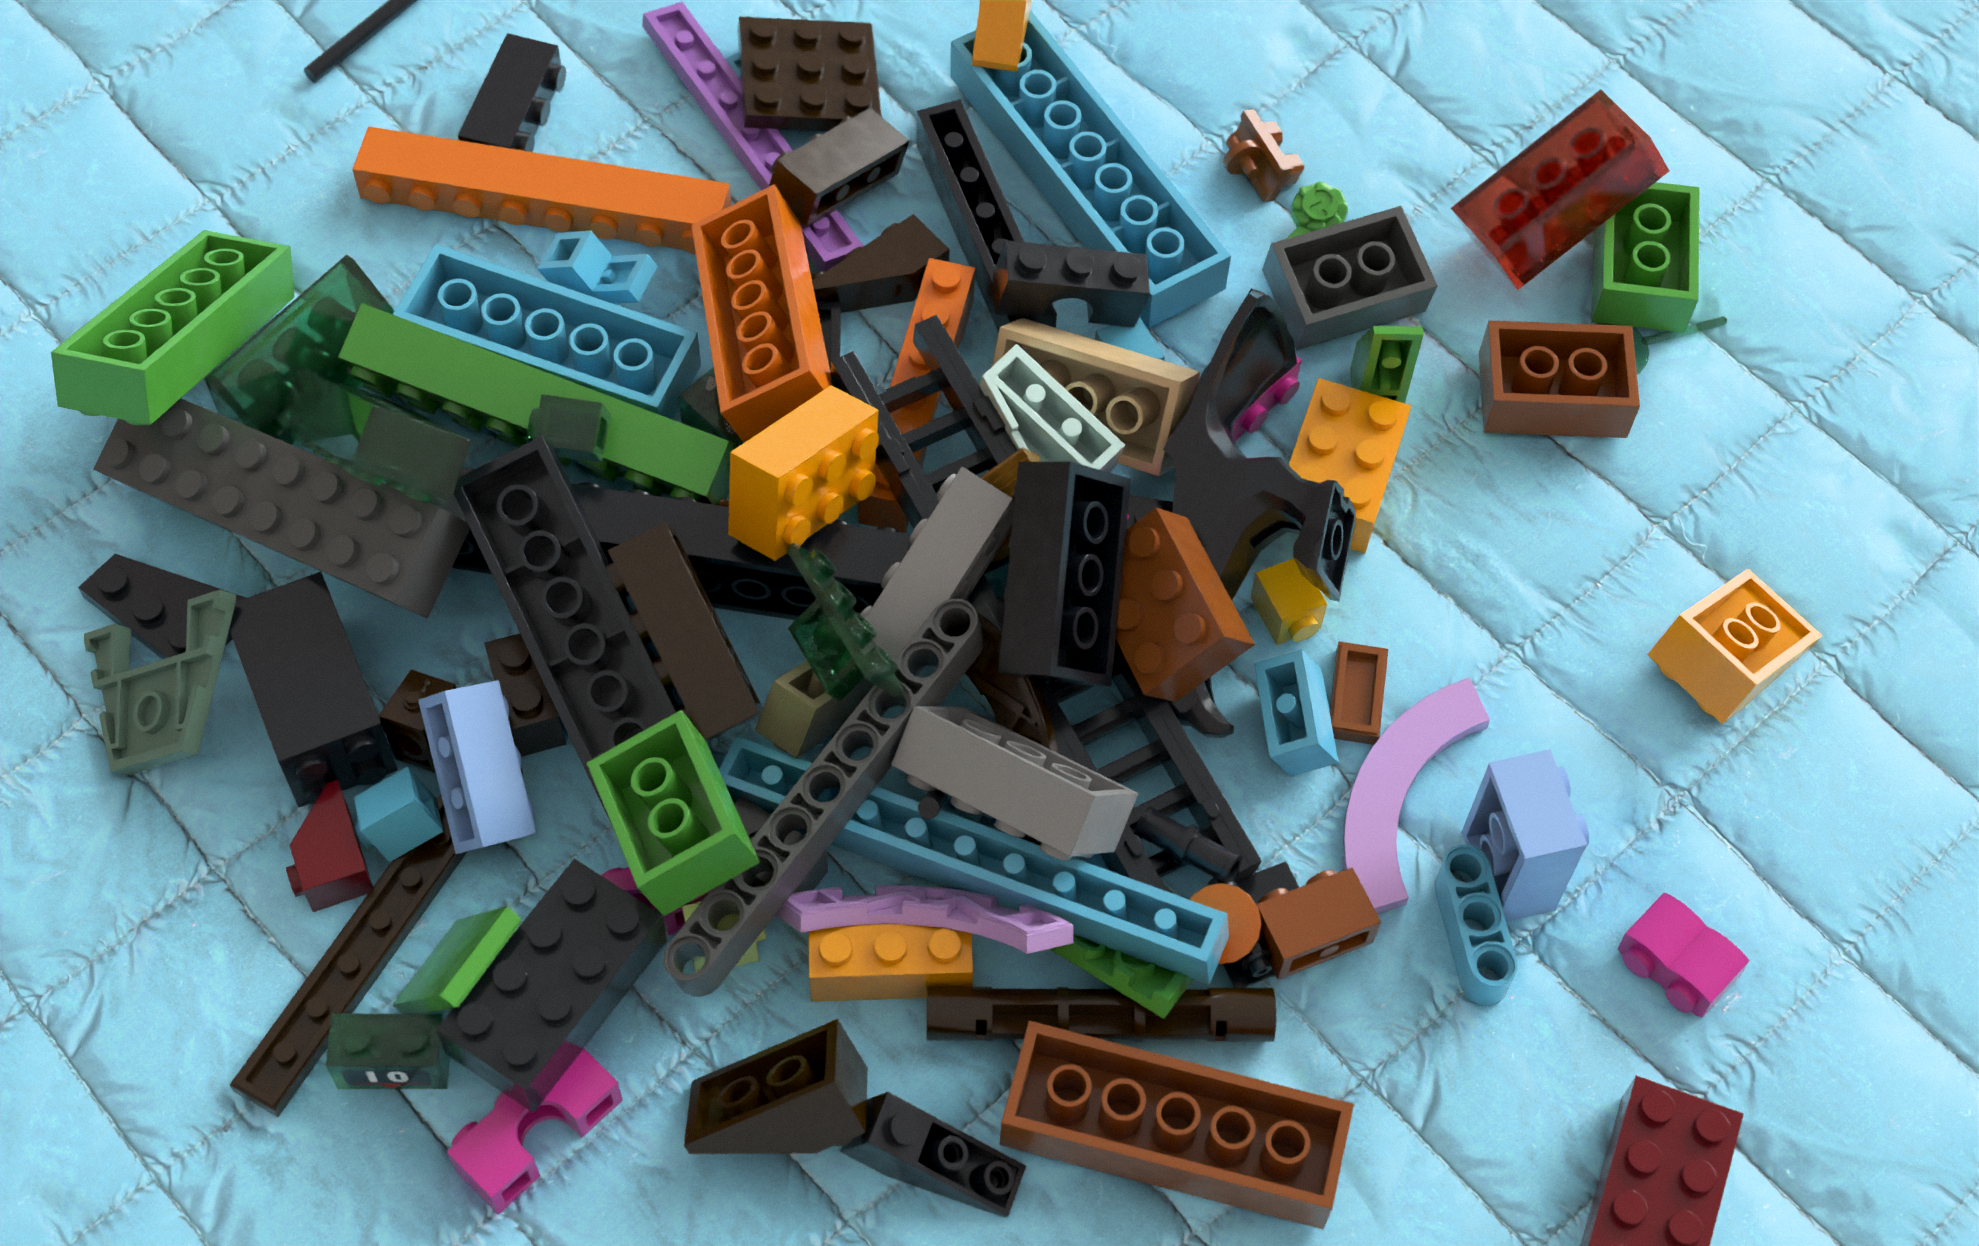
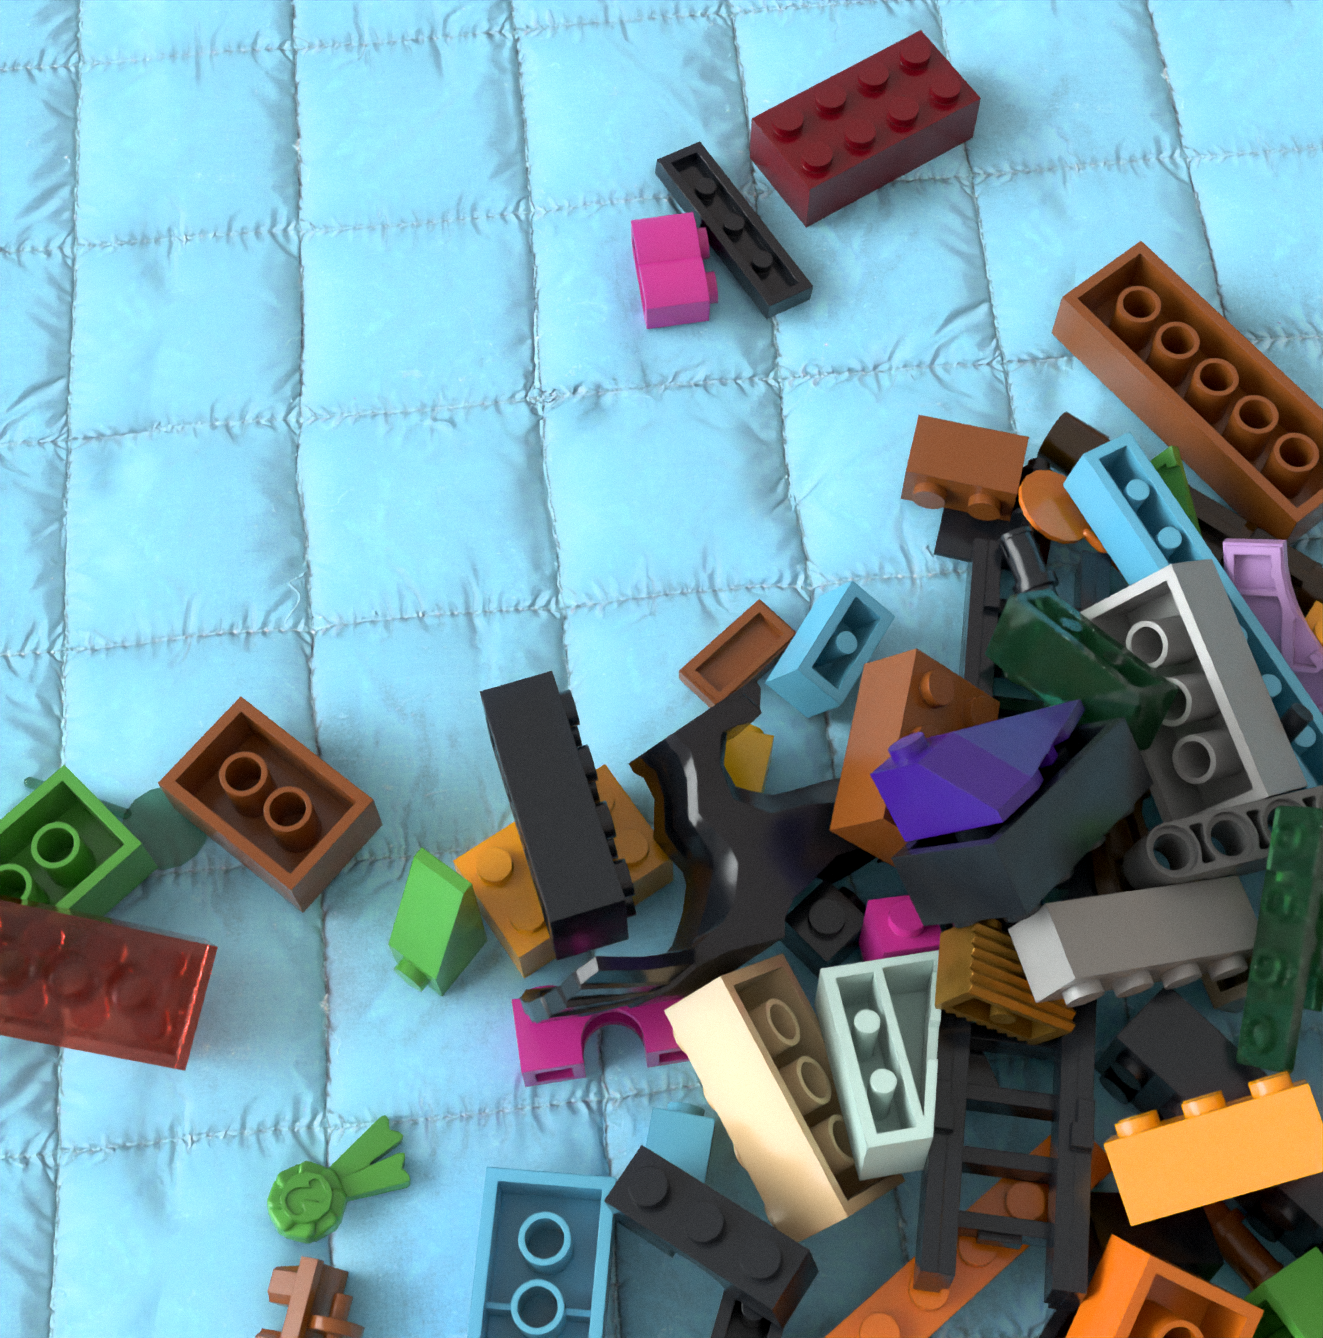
camera: 140 degrees left, 5 degrees up
dark grey brick [1262,206,1438,350] -> none
lavender tile [1343,678,1490,914] -> none
medium azure beam [1434,844,1518,1006] -> none
light blue brick [1462,749,1589,922] -> none
light orange slope [1647,569,1823,724] -> none
none -> black brick [479,671,636,961]
none -> black plate [655,142,813,319]
none -> dark purple wedge [870,699,1085,842]
none -> clear green brick [984,589,1179,751]

